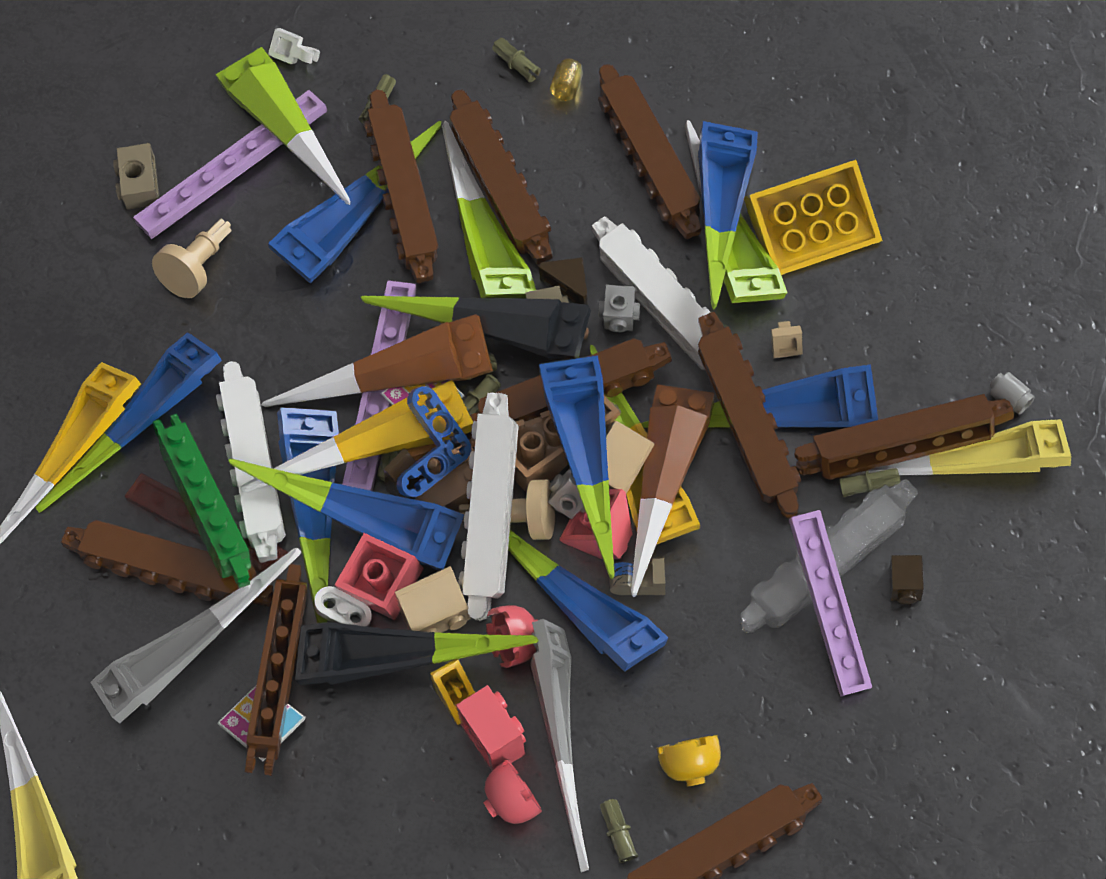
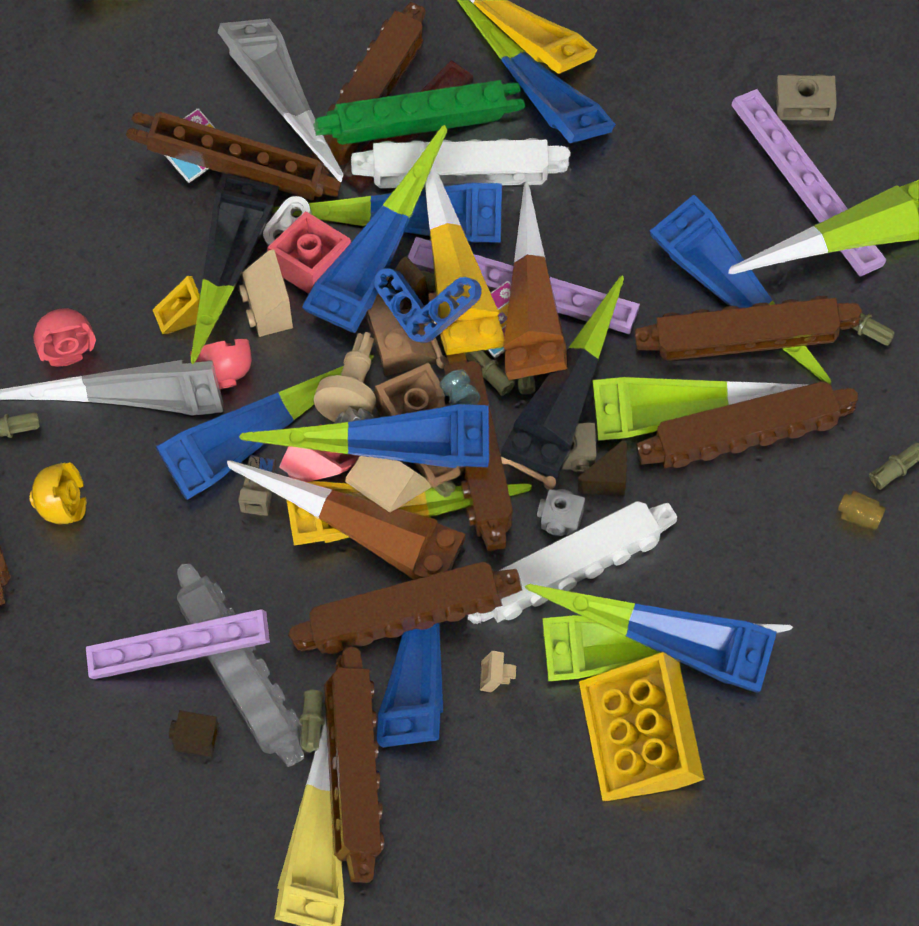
camera: 95 degrees right, 0 degrees up
tan piece [152,218,232,298] -> none
coral brick [456,685,526,771] -> none
white hinge [459,393,519,622] -> none
reddish brown hinge [598,64,701,240] -> none
light grey brick [990,372,1035,415] -> none
none -> clear light blue wheel [440,369,480,405]

